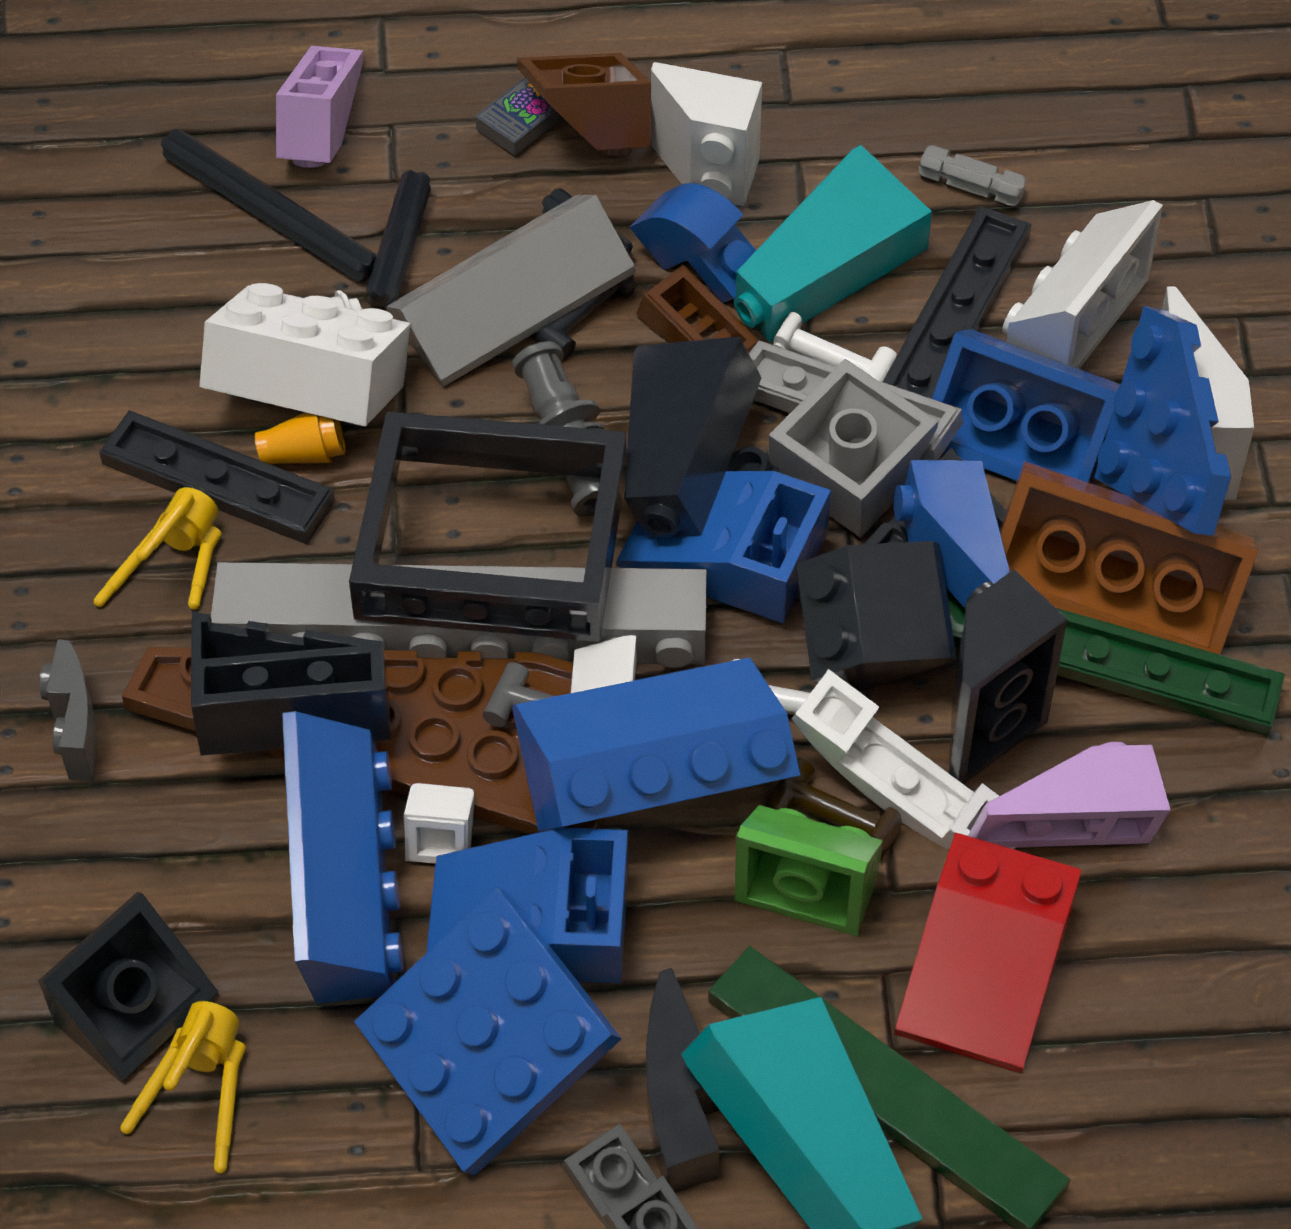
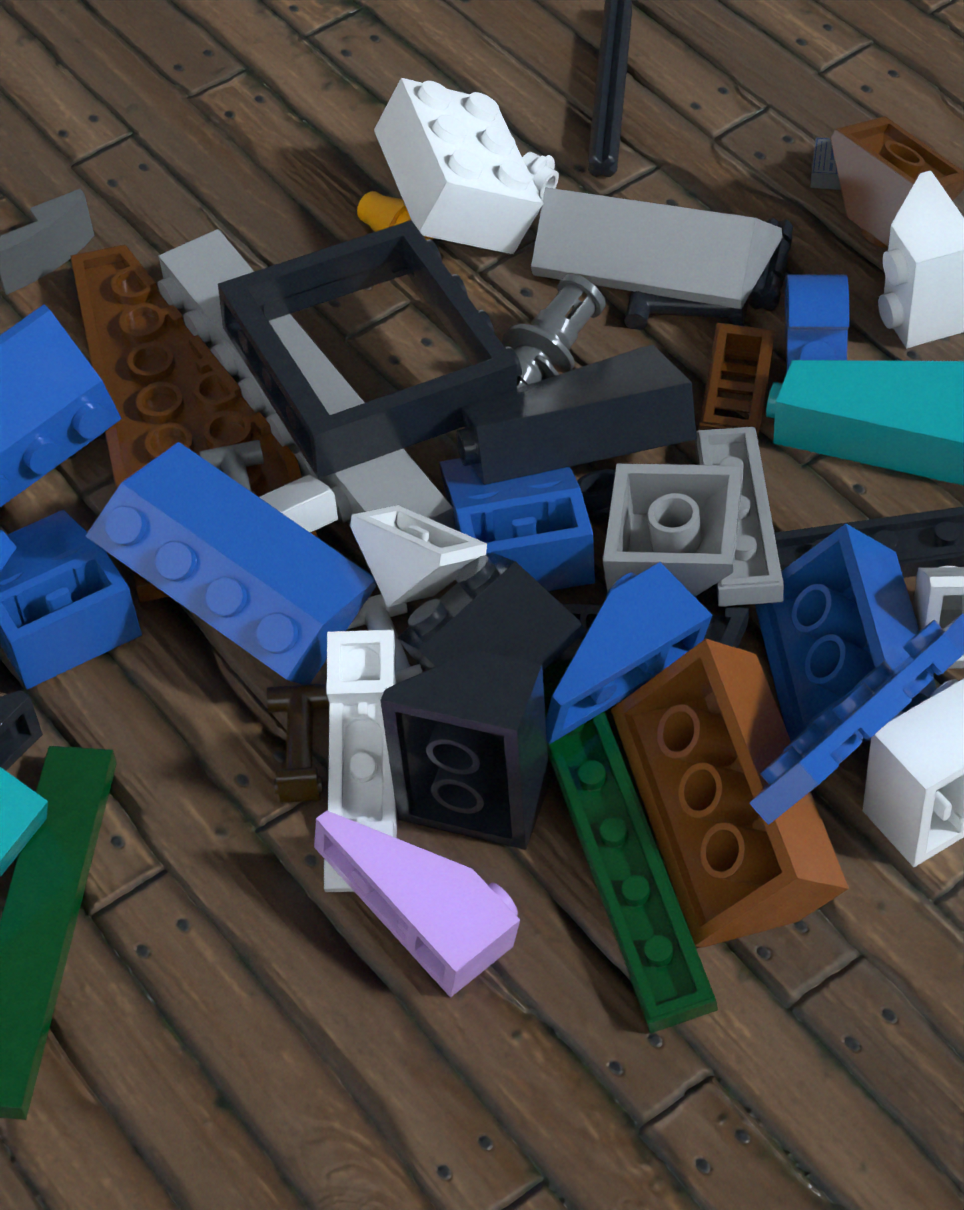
camera: 60 degrees right, 5 degrees down
yellow plant [93,487,222,610] -> none
black tile [99,410,335,545] -> none
black wedge [191,612,391,756] -> none
lavender slope [276,46,363,168] -> none
black axle [366,170,431,308] -> none
white slope [404,783,474,864] -> none
bright green slope [734,805,883,937] -> none
white piece [773,312,897,382] -> none
red slope [894,832,1082,1074] -> none
none -> white slope [350,505,487,607]

